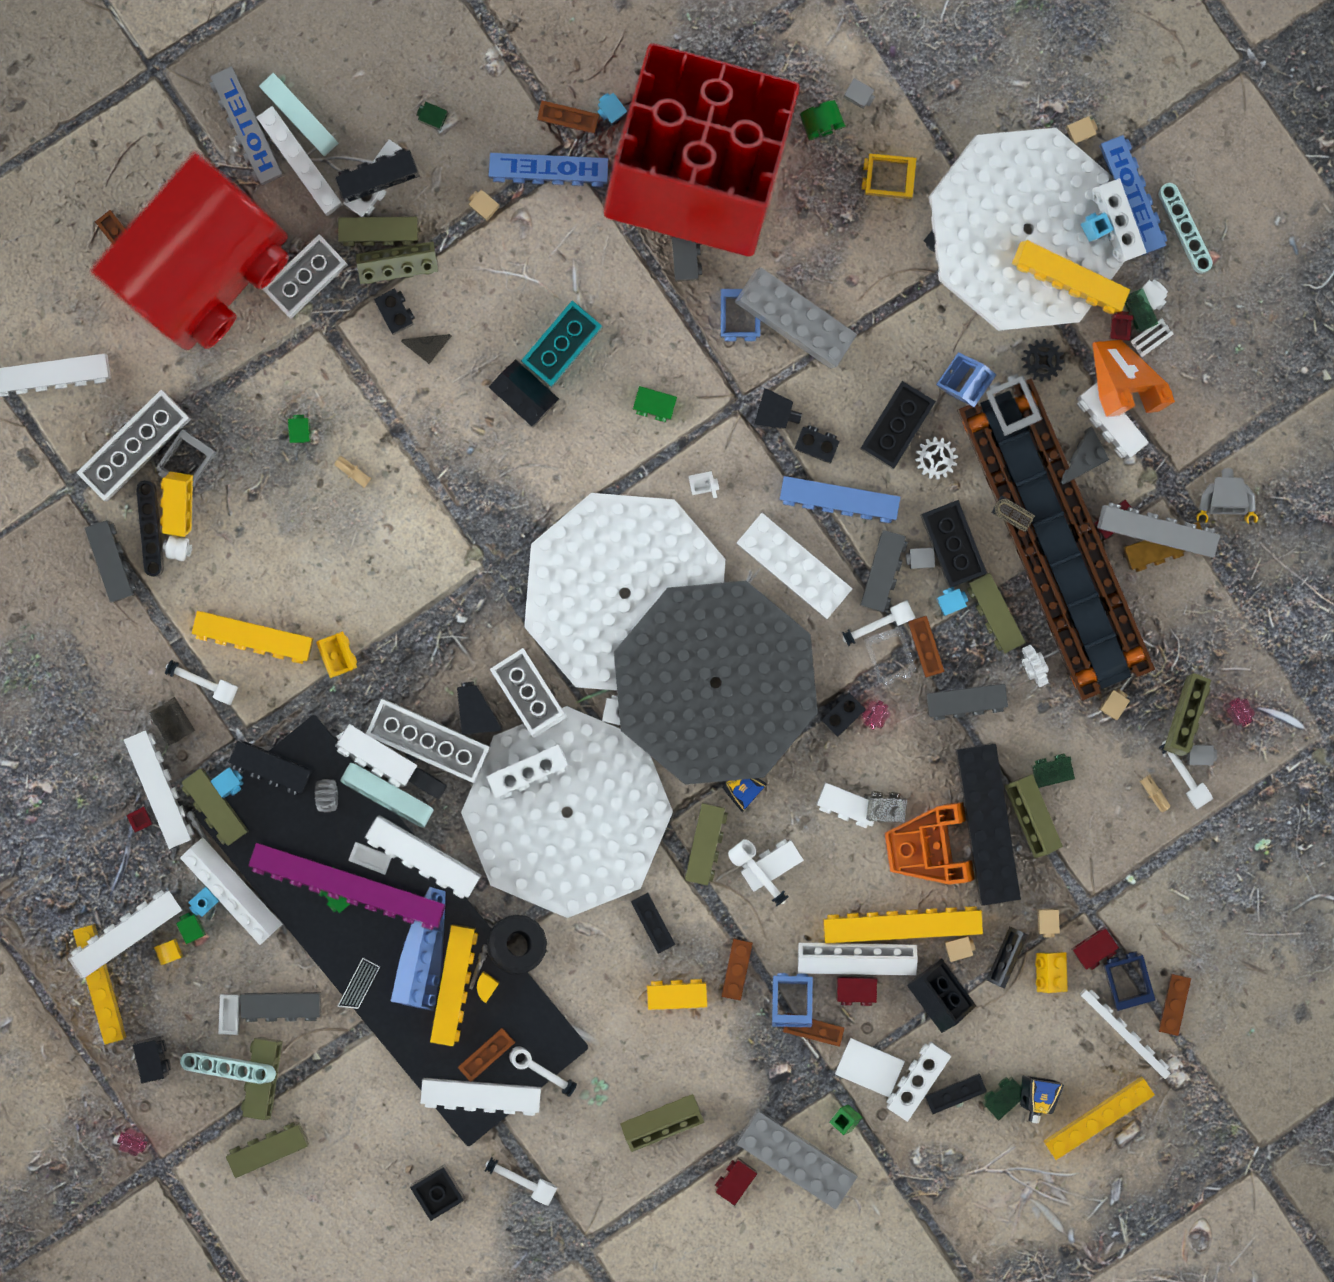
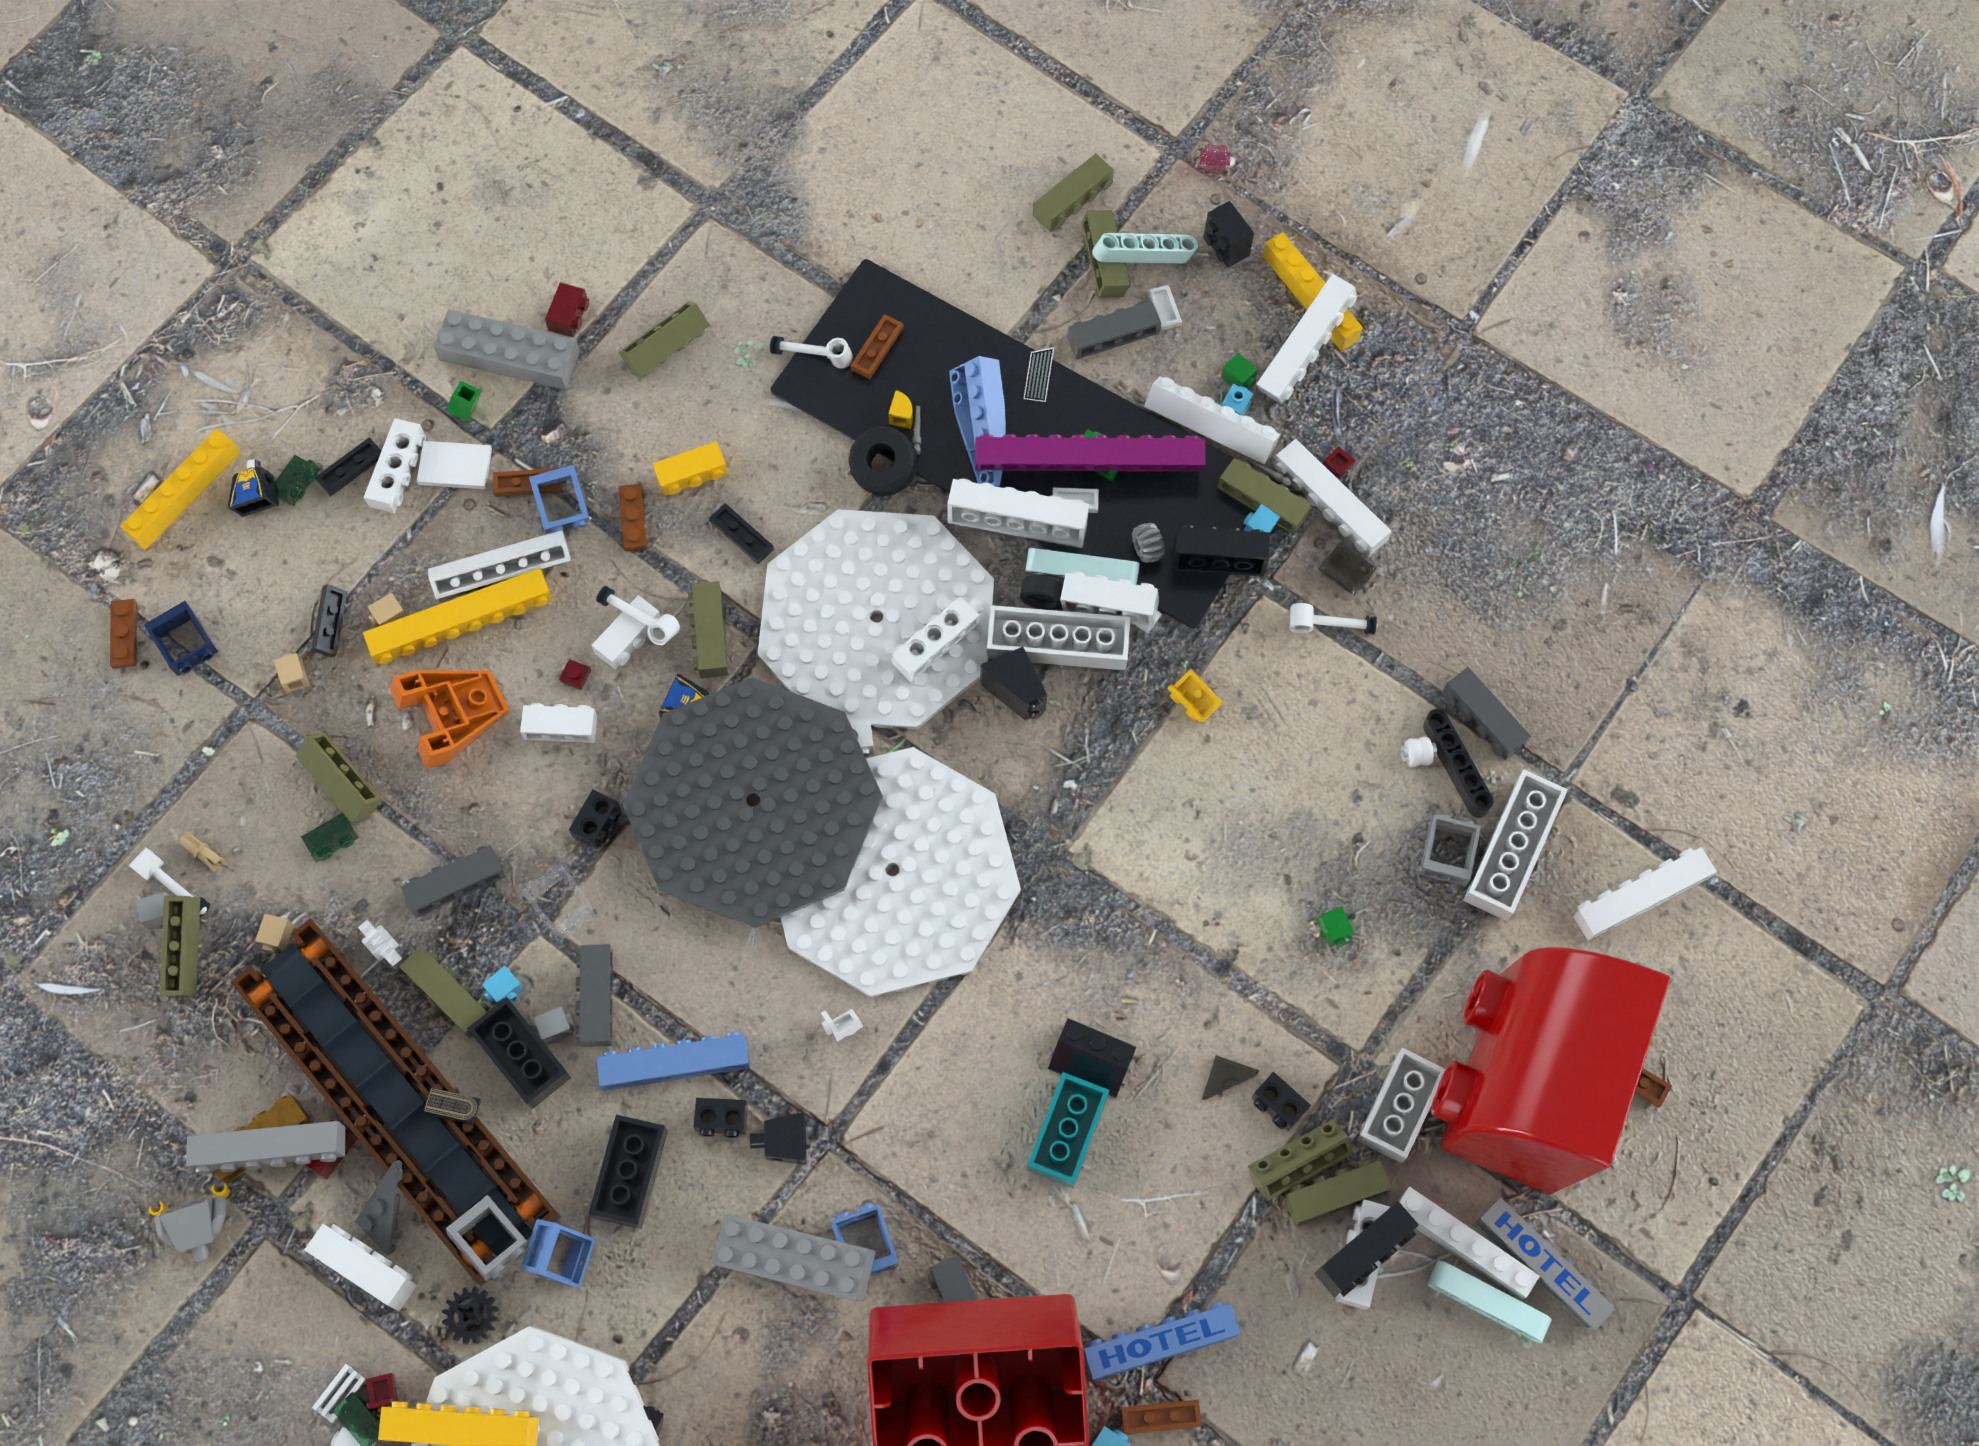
camera: 160 degrees right, 20 degrees down
yellow brick [154,938,183,965] -> none
yellow brick [160,472,193,537] -> none
yellow brick [191,611,314,664] -> none
tan axle [334,456,372,488] -> none
black brick [410,1164,465,1221] -> none
dark green brick [416,101,448,131] -> none
white brick [420,1078,541,1116] -> none
yellow brick [430,924,478,1046] -> none
tan brick [469,189,500,221] -> none
white piece [485,1157,557,1206] -> none
white brick [490,648,567,738] -> none
green brick [633,386,677,423] -> none
white brick [736,513,852,619] -> none
dark red brick [836,976,877,1006] -> none
white piece [842,600,915,647] -> none
clear pink piece [862,700,891,730] -> none
clear smoke bracket [864,791,908,823] -> none
black slope [907,959,976,1033] -> none
dark orange plate [908,616,944,678] -> none
white gear [915,437,958,480] -> none
black brick [955,743,1021,906] -> none
yellow bracket [1035,952,1068,993] -> none
dark red brick [1071,927,1119,970] -> none
white plate [1080,989,1171,1079] -> none
orange wedge [1093,340,1175,417] -> none
clear pink piece [1226,697,1255,727] -> none
none -> dark red plate [559,659,591,691]

